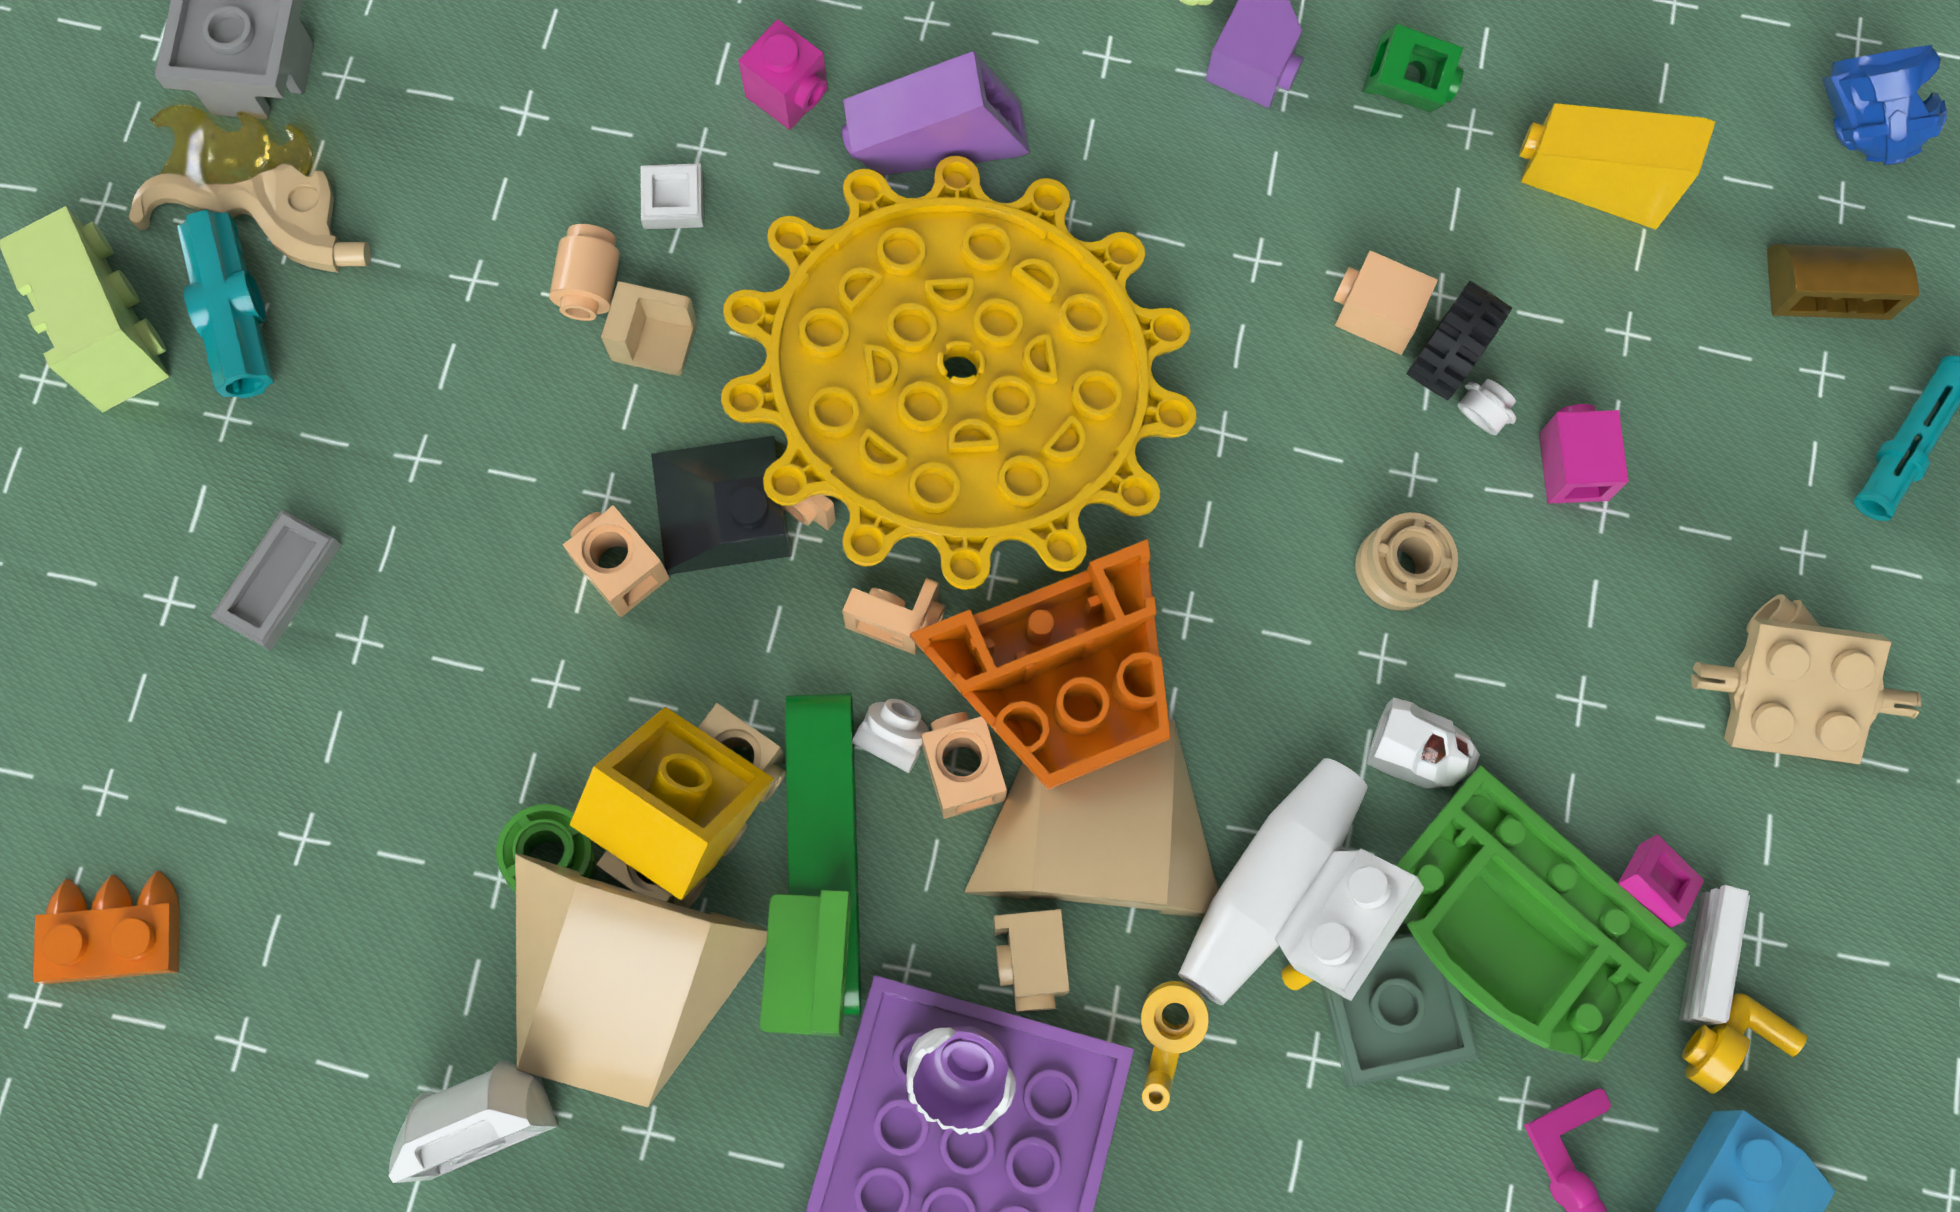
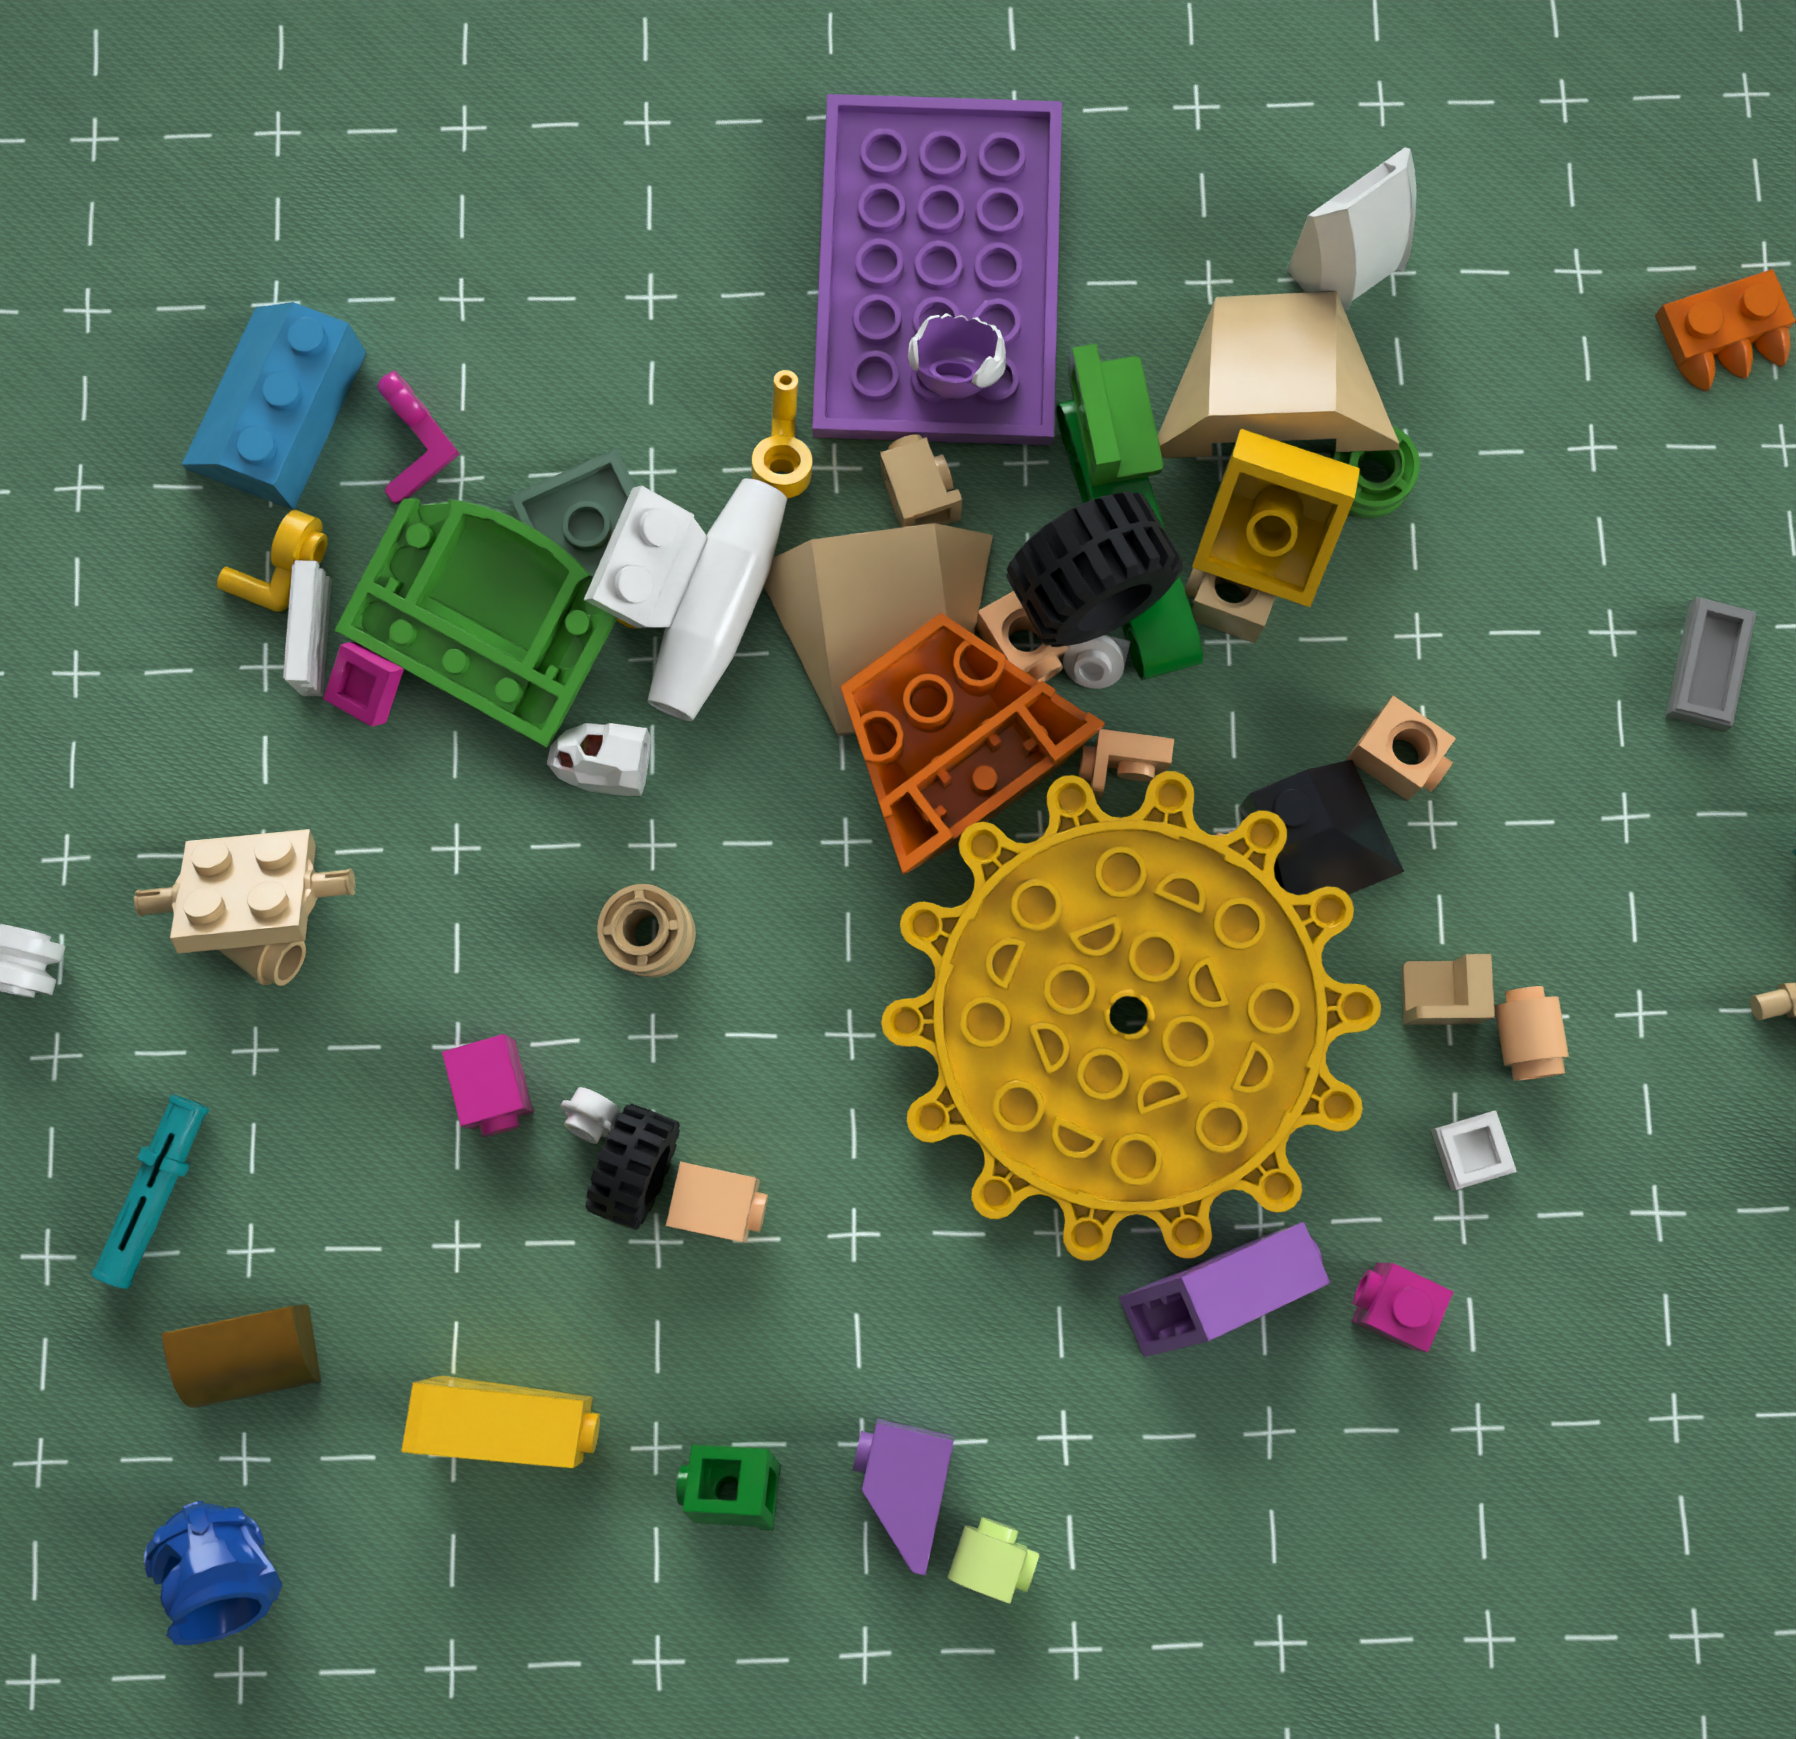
camera: 170 degrees right, 5 degrees up
none -> black tyre [1006,492,1183,647]

